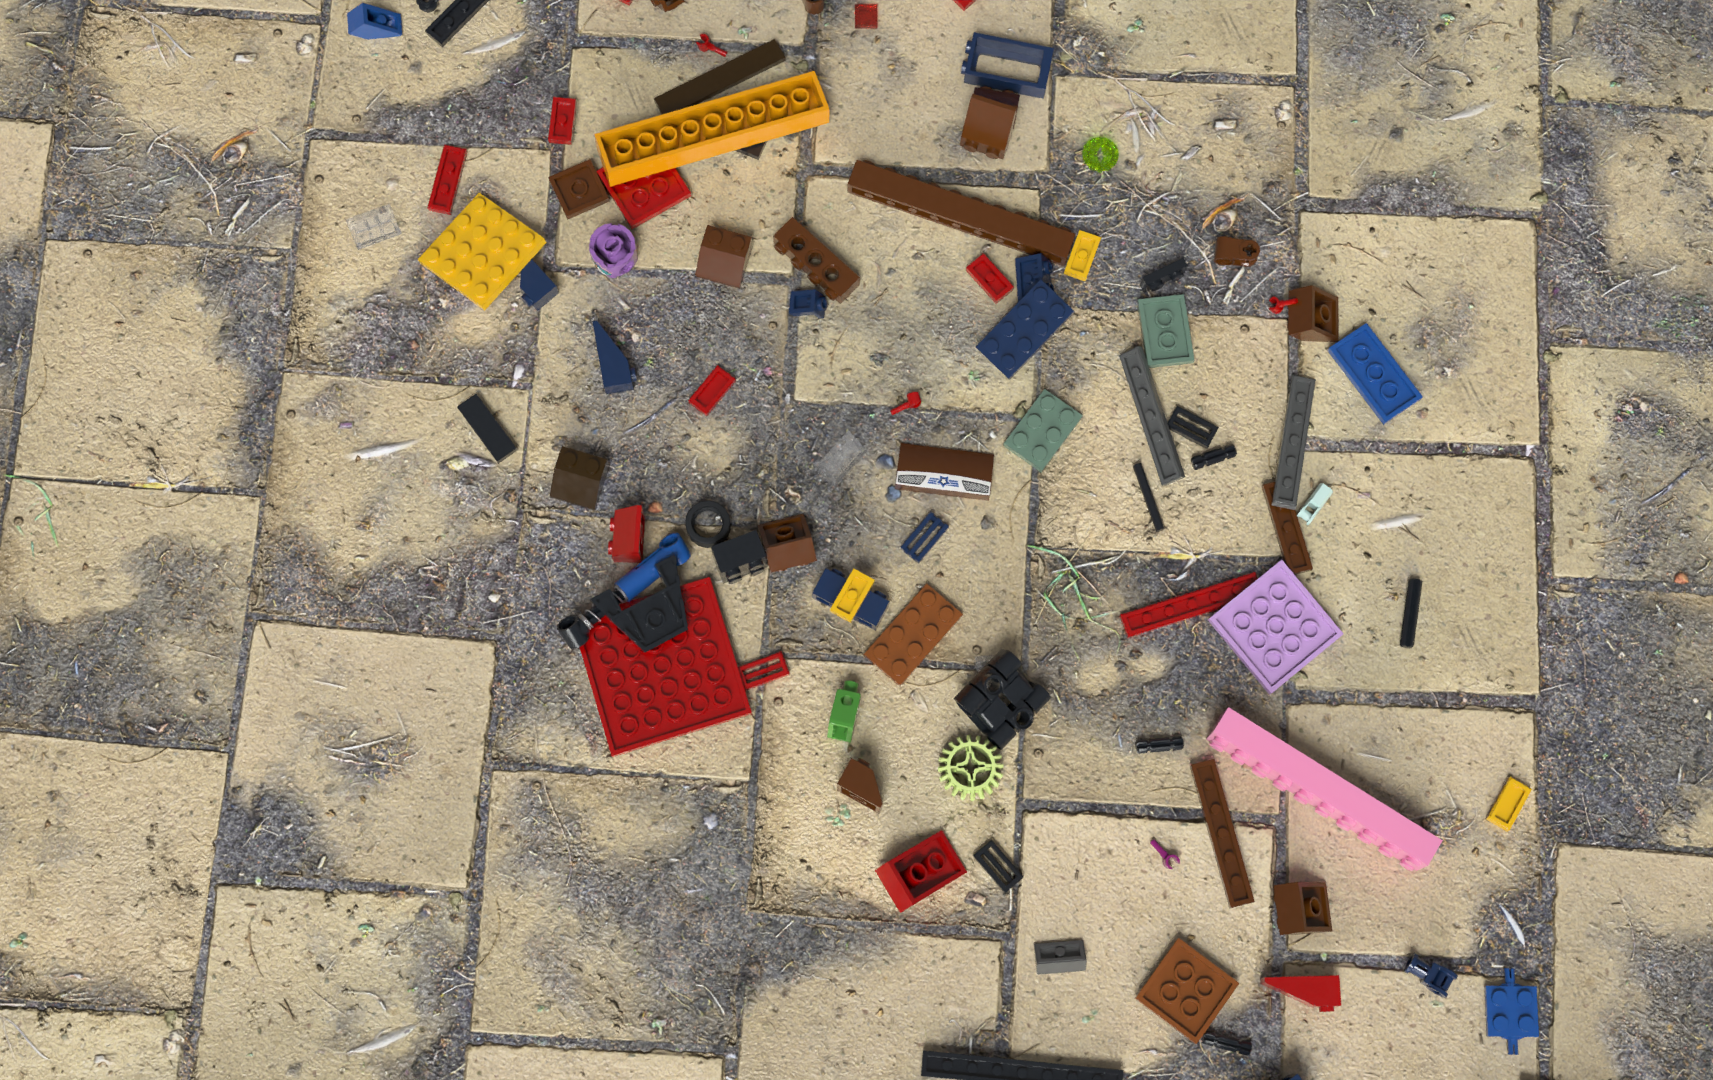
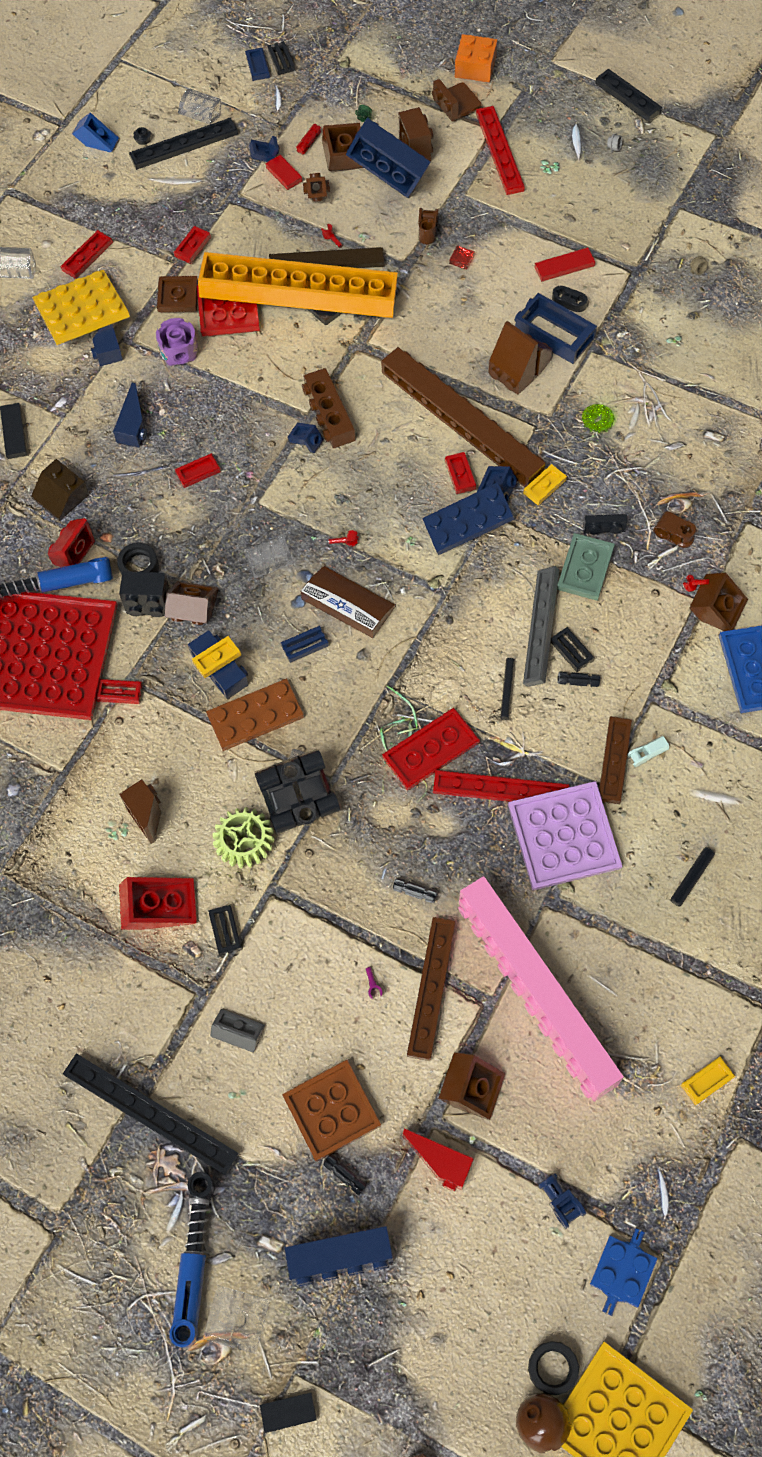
camera: 30 degrees right, 10 degrees down
black wing [590,555,688,653] -> none
reddish brown slope [695,225,753,289] -> none
bright green torso [827,680,861,743] -> none
sand green plate [1003,389,1083,473] -> none
dark grey tile [1271,375,1316,510] -> none
none -> red tile [382,707,480,791]
none -> black beam [552,285,588,312]

